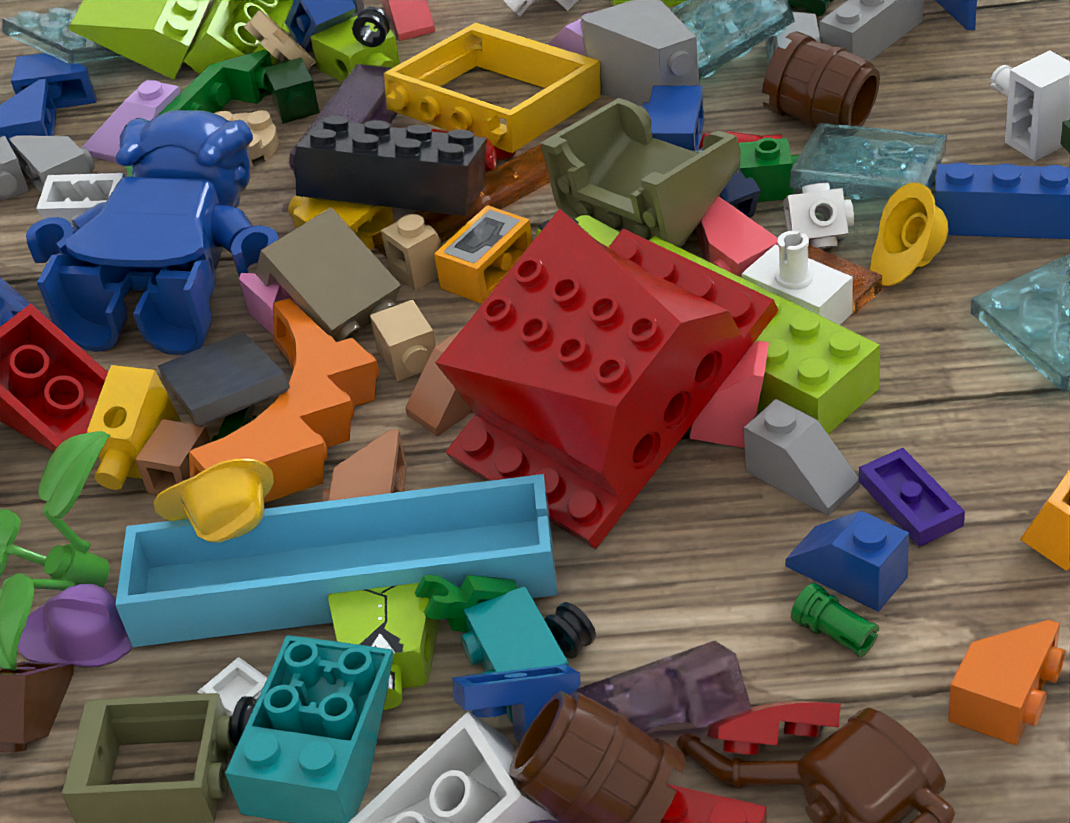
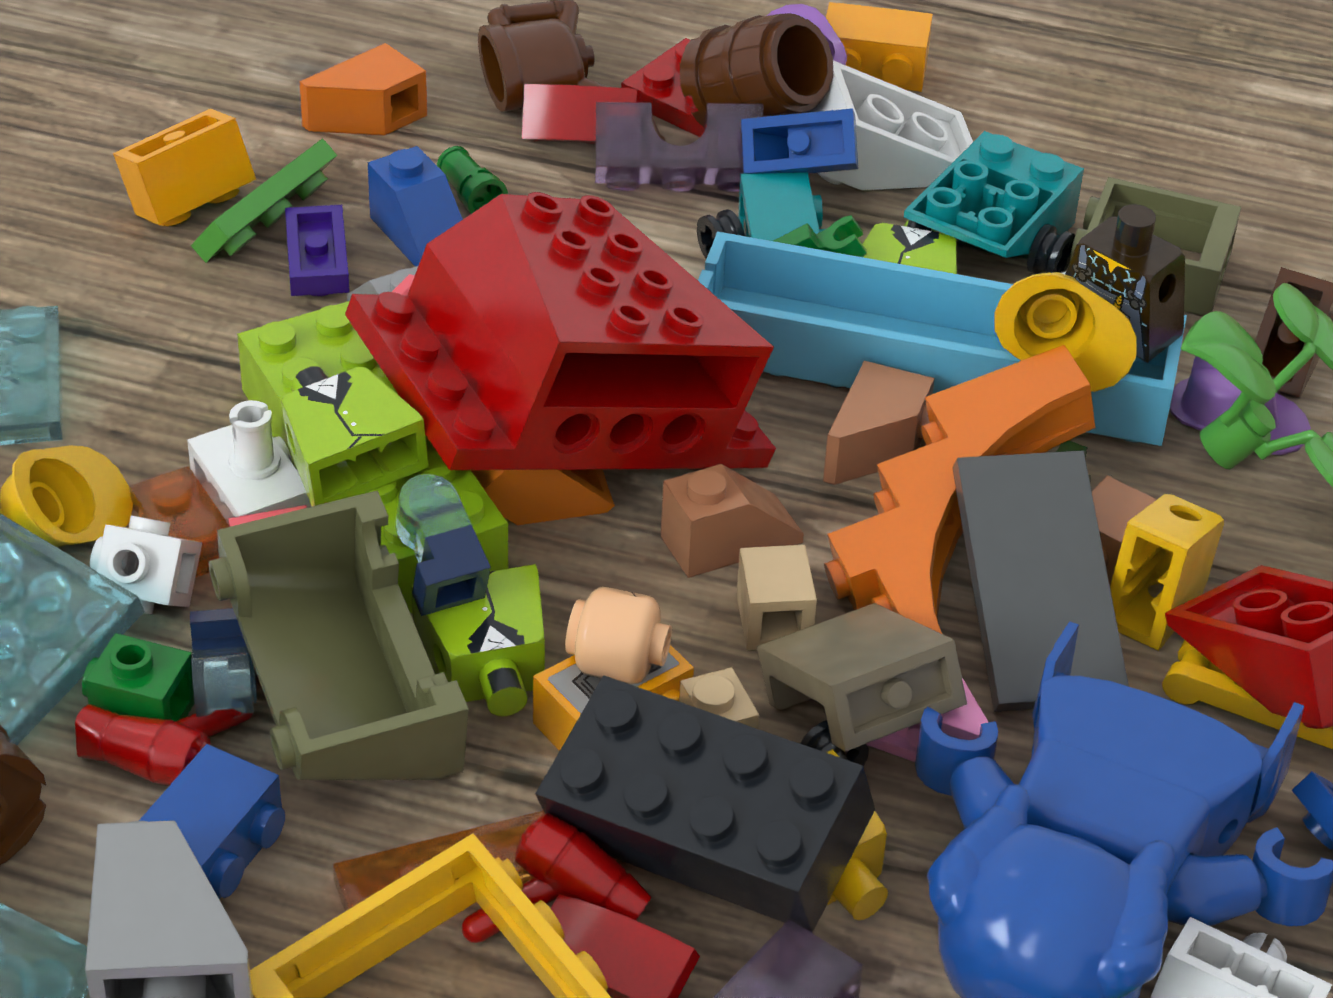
camera: 170 degrees left, 0 degrees up
none -> bright green plate [191,138,337,263]
none -> lime torso [281,366,429,506]
none -> leg [395,474,491,616]
none -> light nougat head [565,587,672,684]
none -> dark brown torso [1065,204,1185,363]

